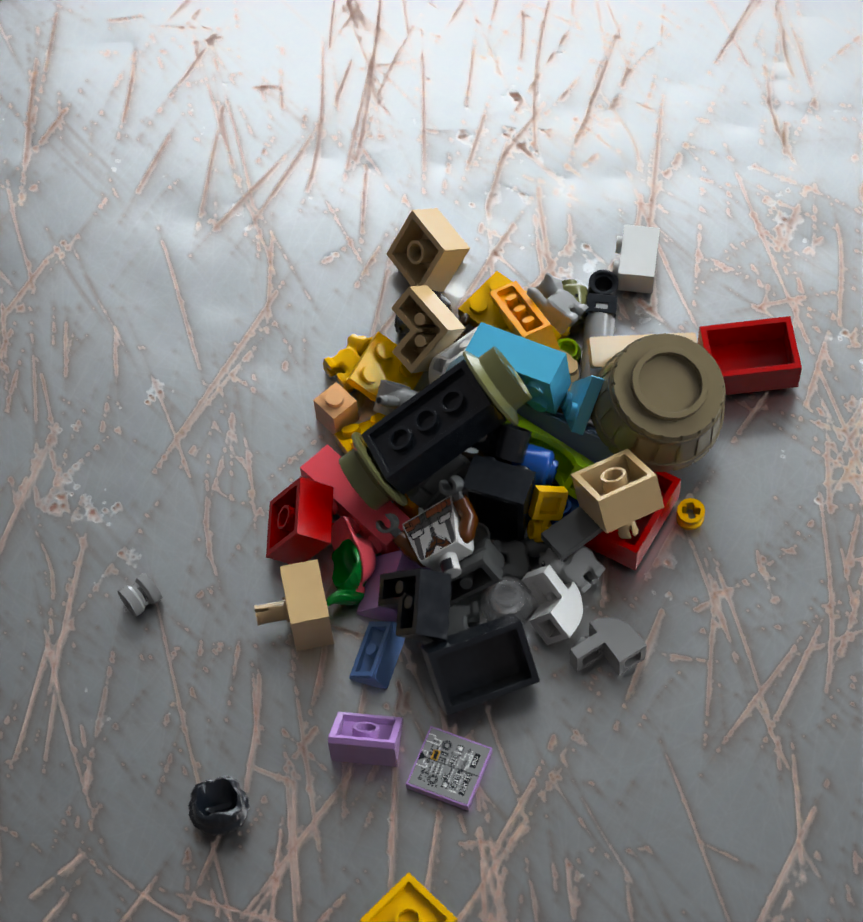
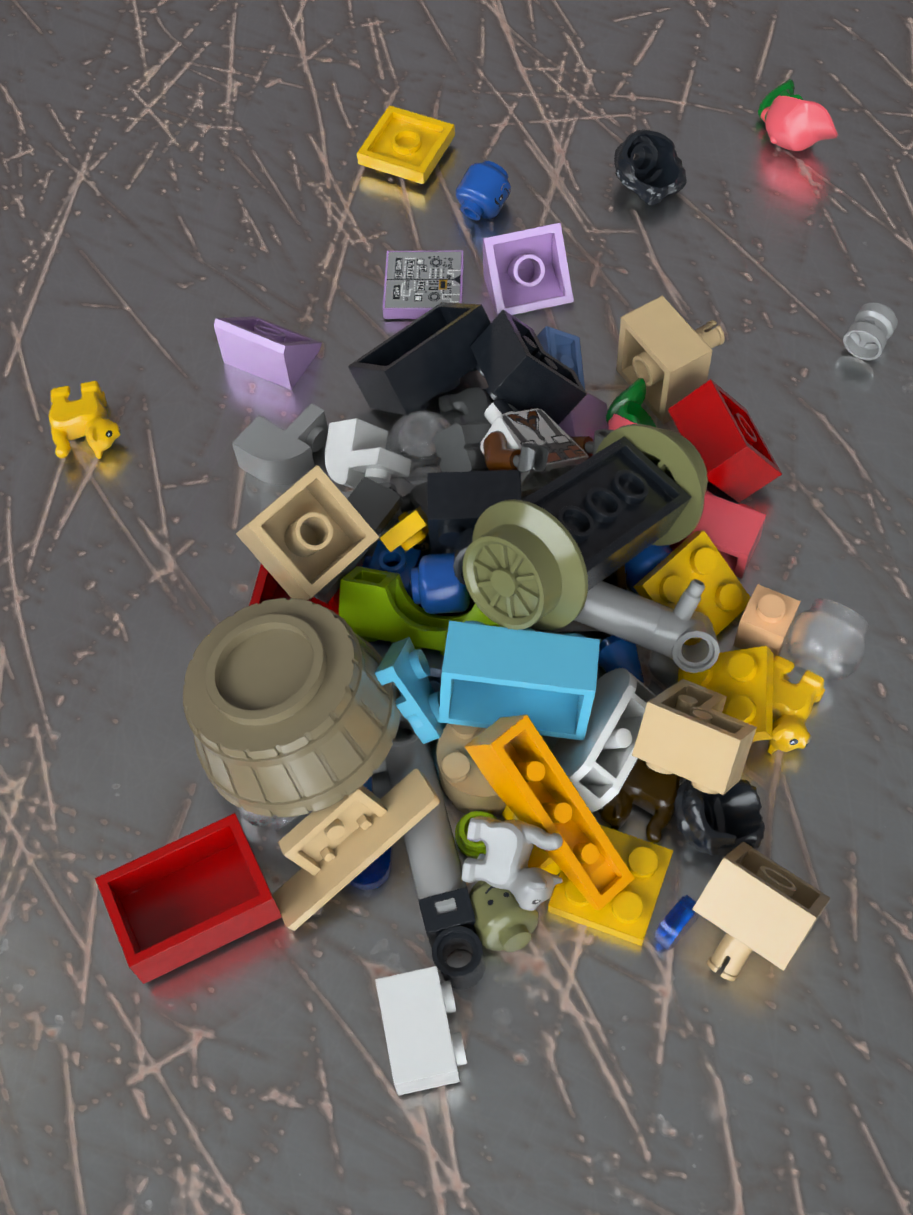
camera: 160 degrees right, 0 degrees up
none -> yellow animal [48,381,121,459]
none -> lavender slope [214,316,322,390]
none -> blue head [456,161,511,221]
none -> clear blue tile [654,895,699,951]
none -> coral hair [758,79,838,152]
none -> clear piece [785,598,869,684]

